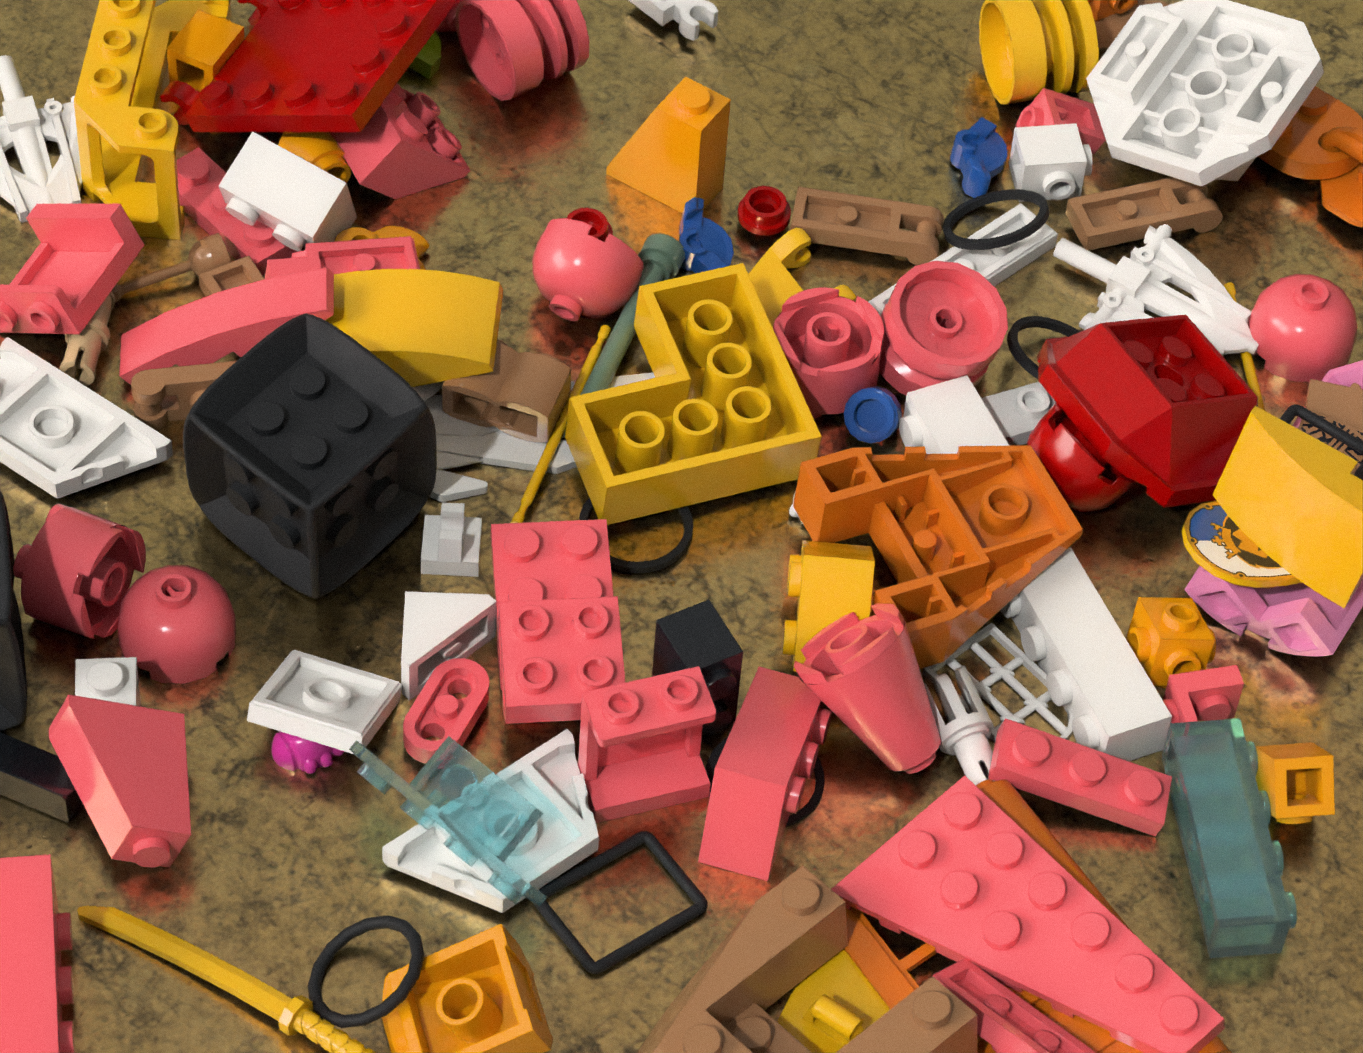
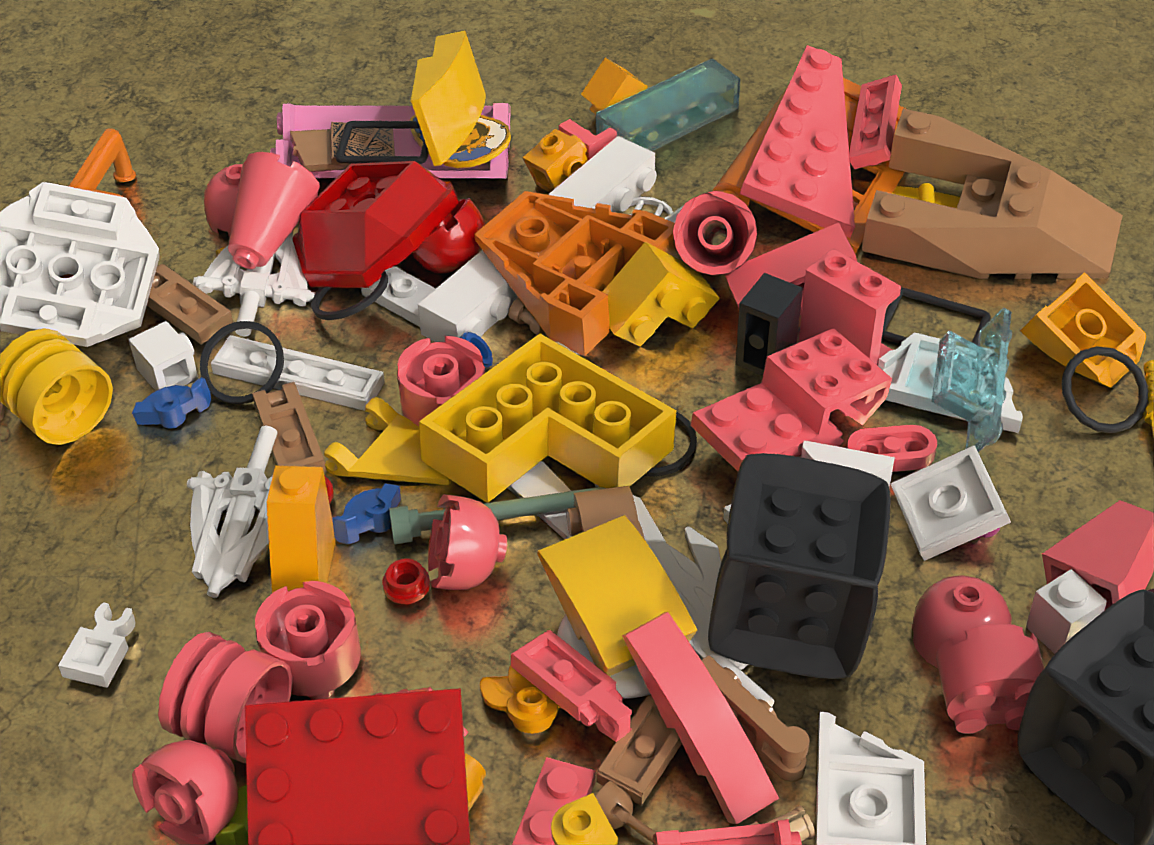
camera: 115 degrees left, 5 degrees down
white slope [219,131,357,251] -> none
yellow piece [510,325,611,523] -> none
coral wheel [874,261,1008,395] -> none
coral plate [988,718,1172,837] -> none
coral bracket [1016,88,1106,154] -> none
none -> white bar [187,426,278,598]
none -> coral cone [228,152,320,269]
none -> coral brick [255,581,361,700]

